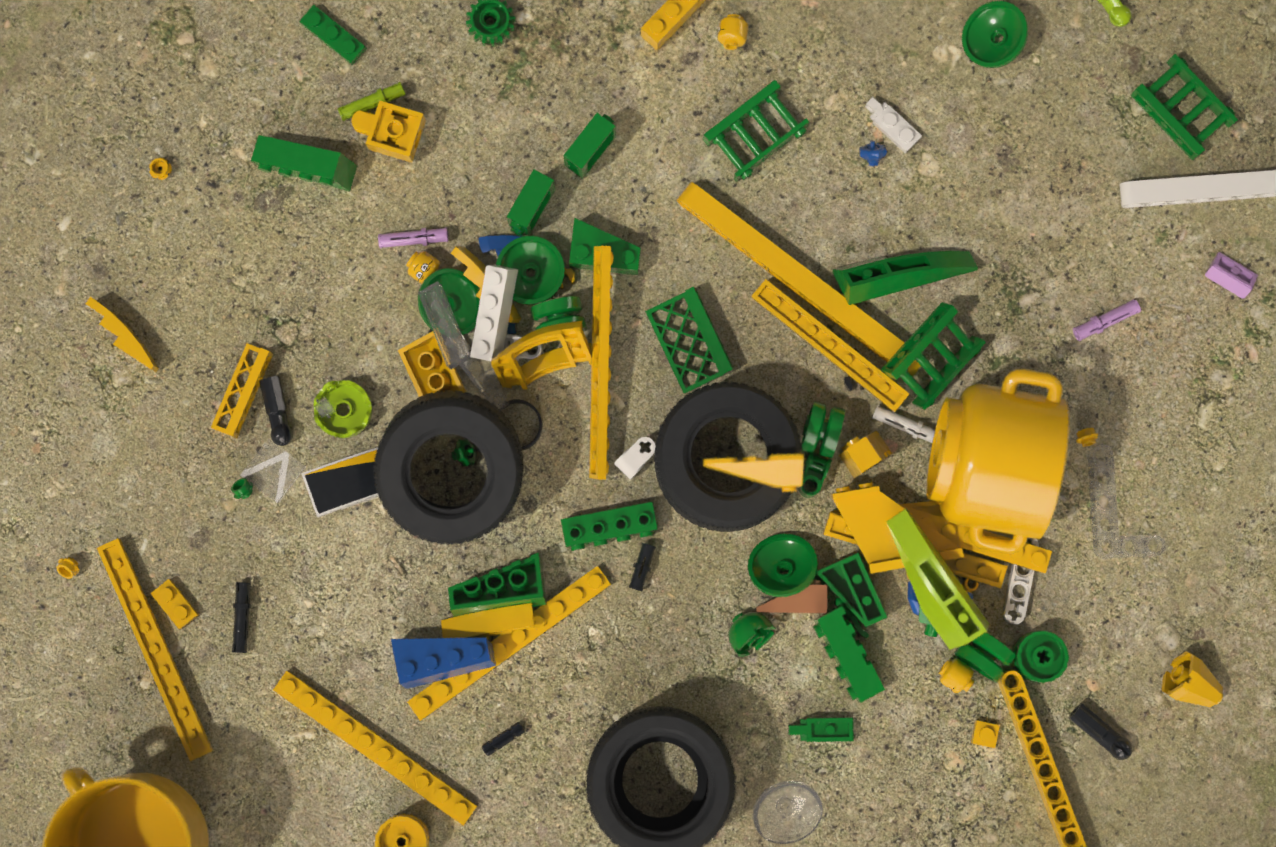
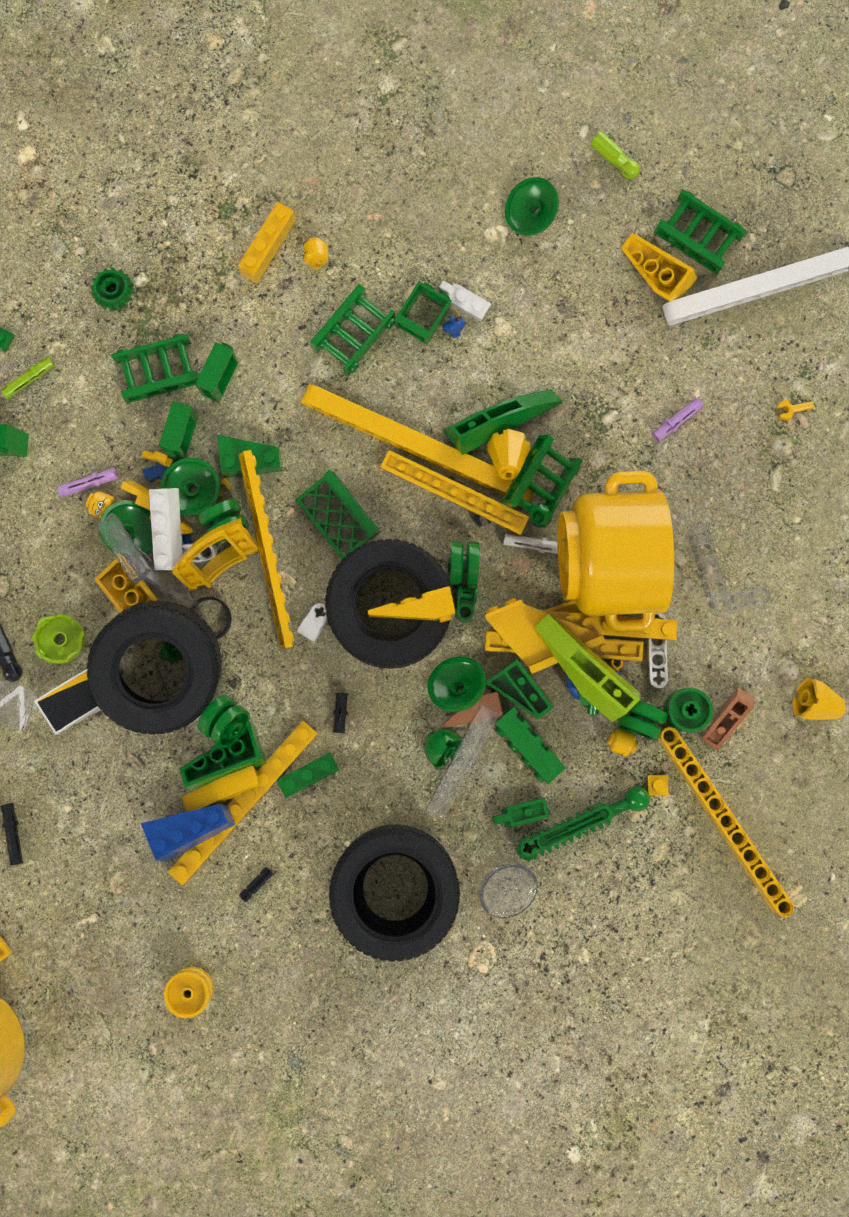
camera: 15 degrees left, 0 degrees up
yellow plate [273,670,478,826] -> none
clear plate [315,397,336,418] -> none
yellow brick [351,100,426,163] -> none
green brick [561,502,658,551] -> none
green piece [834,598,869,638] -> none
yellow wedge [839,431,892,478] -> none
black piece [1068,703,1133,760] -> none
yellow plate [1076,428,1098,447] -> none
lavender slope [1205,252,1258,299] -> none
none -> green fence [111,334,199,404]
none -> yellow bar [142,450,173,467]
none -> green wheel [198,695,250,748]
none -> green plate [277,752,339,798]
none -> green window [394,281,452,345]
none -> clear plate [426,704,499,819]
none -> yellow cone [487,429,530,480]
none -> green gear [516,786,650,862]
none -> green piece [528,504,552,526]
none -> yellow wedge [621,232,697,302]
none -> nougat slope [701,687,755,751]
none -> yellow bar [776,400,814,421]

